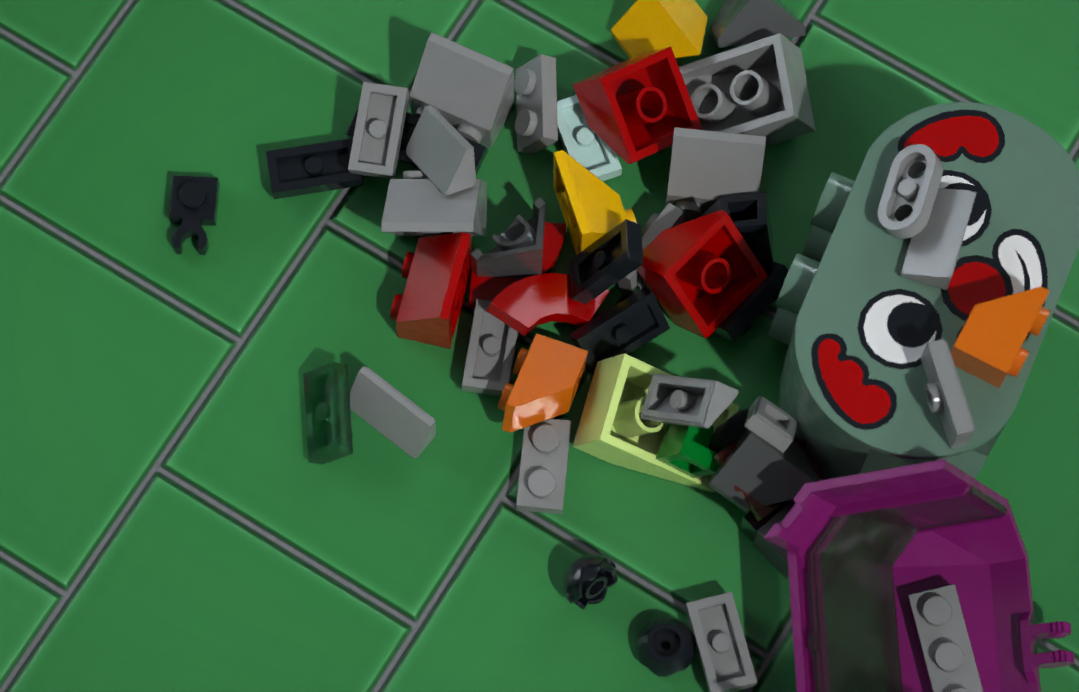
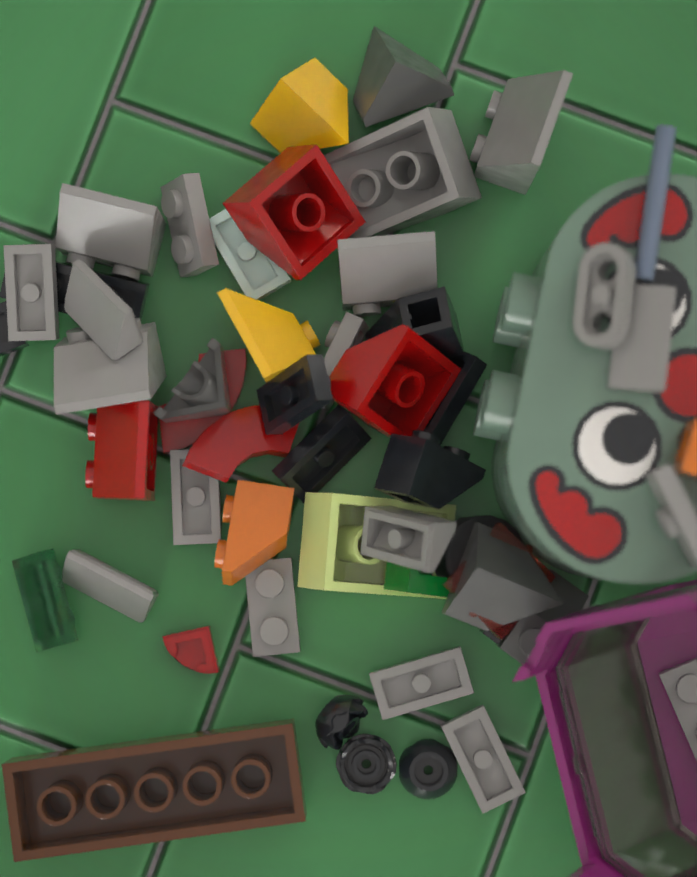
camera: 10 degrees left, 15 degrees up
light grey tile [744,396,798,453] -> none
none -> reddish brown brick [2,718,307,862]
none -> red tile [162,625,220,674]
none -> black plate [336,734,397,794]
none -> light grey plate [369,646,474,720]
none -> black slope [374,430,486,509]
none -> light grey slope [469,70,573,195]
none -> sand blue bar [635,125,677,282]

